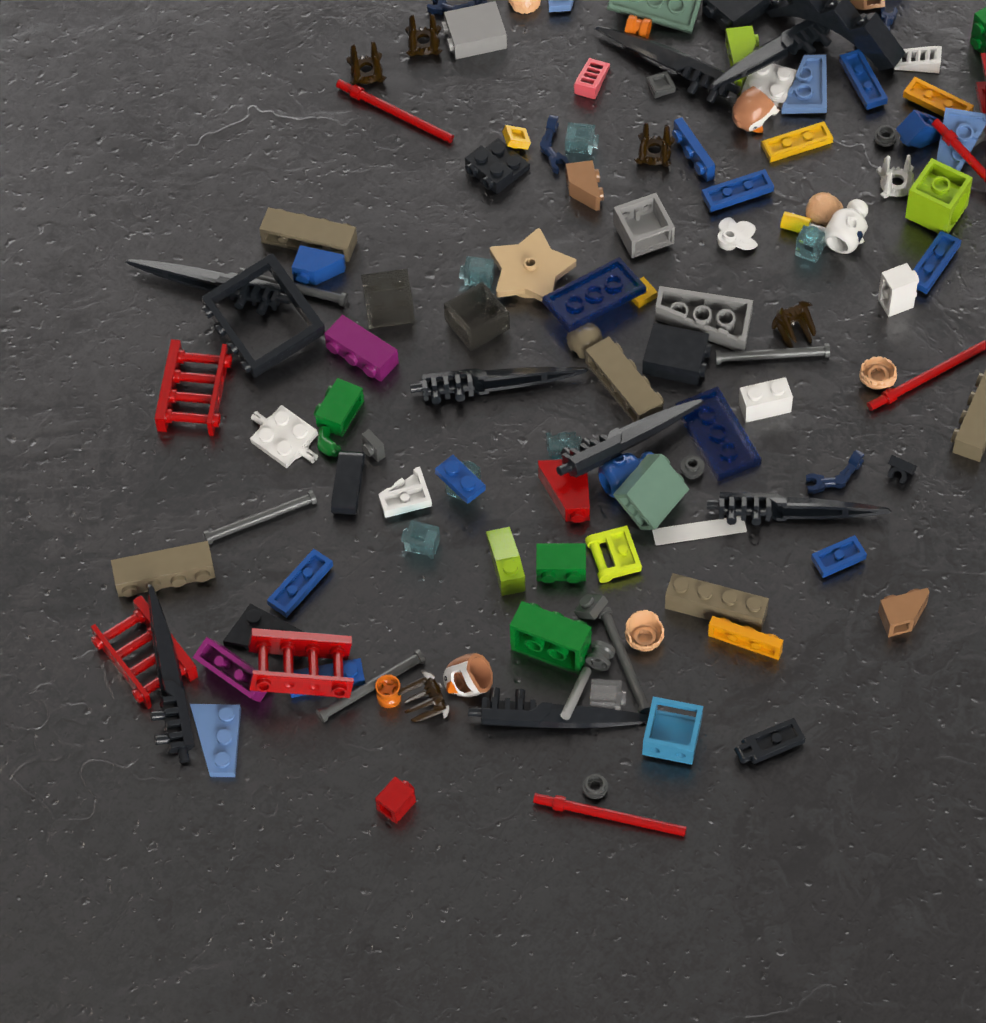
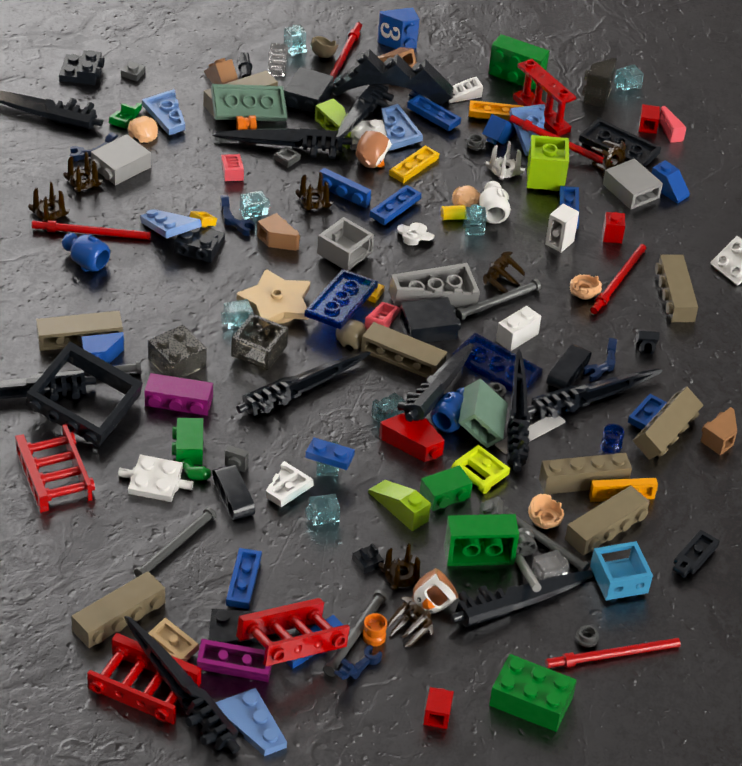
camera: 35 degrees left, 15 degrees down
none -> blue piece [62,233,110,272]
none -> medium blue wing [140,209,202,238]
none -> tan wing [148,618,199,661]
none -> dark blue piece [334,645,382,680]
none -> black tile [352,543,384,574]
none -> coral slope [365,302,400,329]
none -> dark brown piece [378,543,422,591]
none -> green brick [489,654,577,732]
none -> black piece [507,349,530,472]
none -> black beam [546,344,592,390]
none -> dark tan brick [565,486,650,556]
none -> clear blue wheel [601,424,625,454]
none -> red brick [602,212,625,244]
none -> dark tan brick [632,386,703,460]

